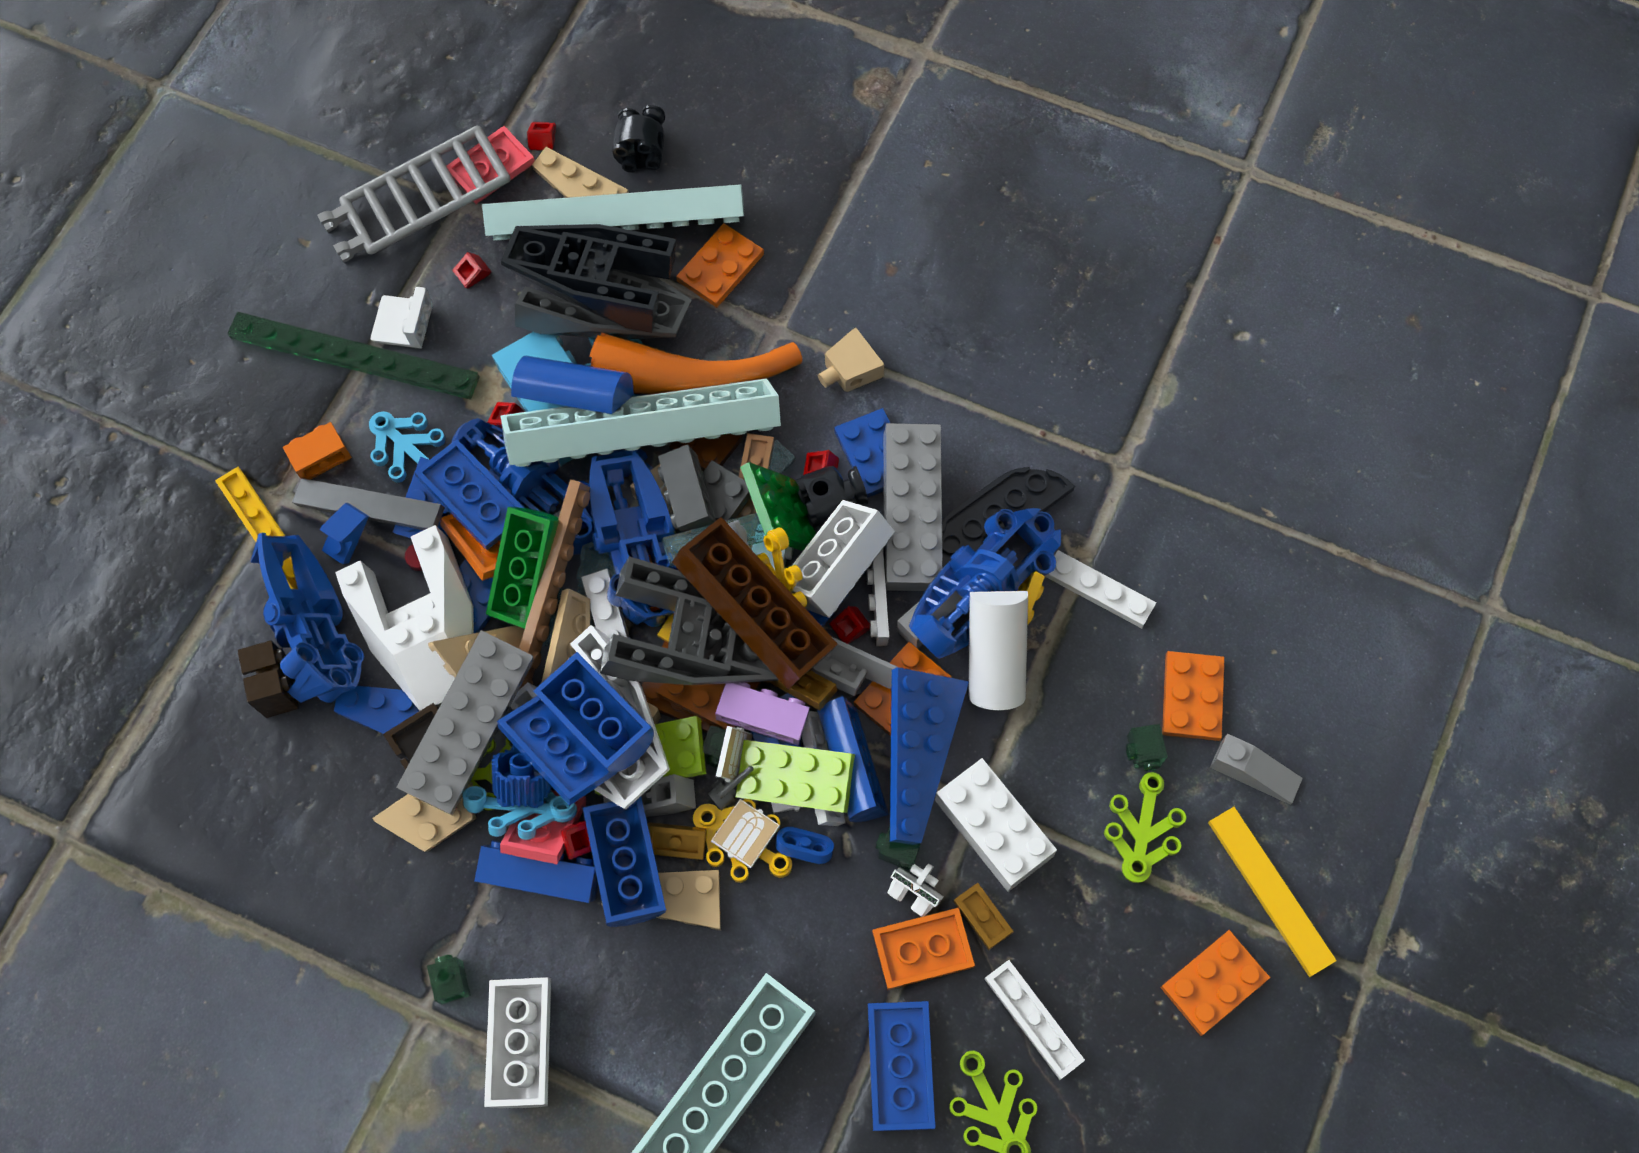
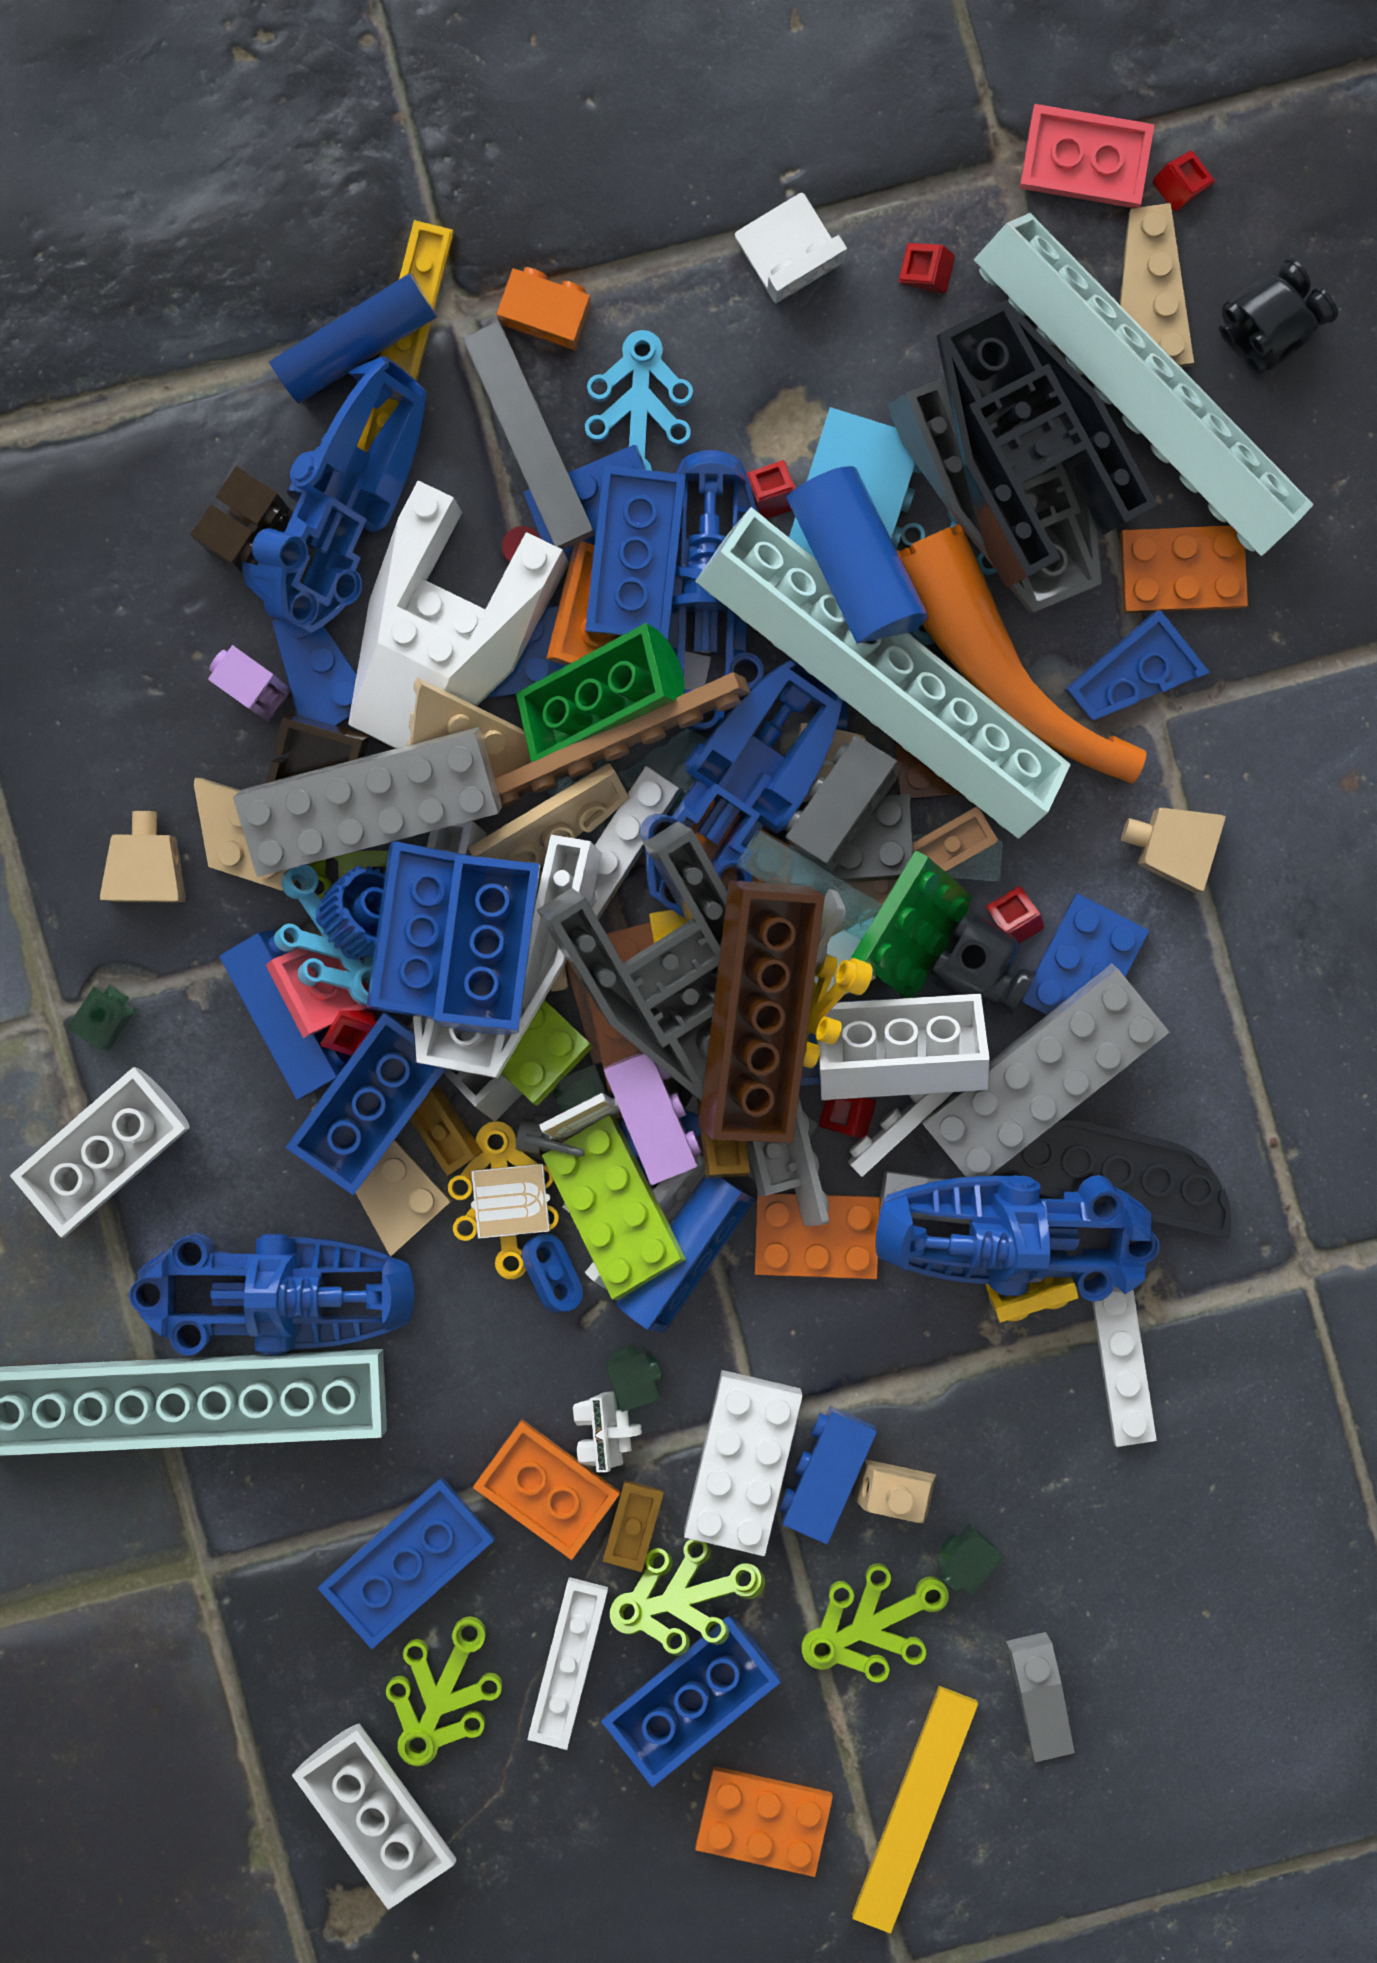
camera: 45 degrees right, 20 degrees up
clear green plate [227,312,480,400] -> none
light grey bar [317,125,511,263] -> none
blue slope [320,503,369,564] -> none
blue wing [890,667,969,845] -> none
white brick [968,591,1028,710] -> none
orange plate [1162,651,1224,741] -> none
none -> tan torso [100,811,186,903]
none -> blue piece [129,1233,414,1356]
none -> lavender brick [208,645,291,723]
none -> blue brick [269,273,437,404]
none -> blue brick [601,1615,781,1788]
none -> plant [610,1539,765,1656]
none -> blue brick [777,1406,877,1545]
none -> tan torso [852,1459,936,1523]
none -> blue wing [1064,610,1210,721]

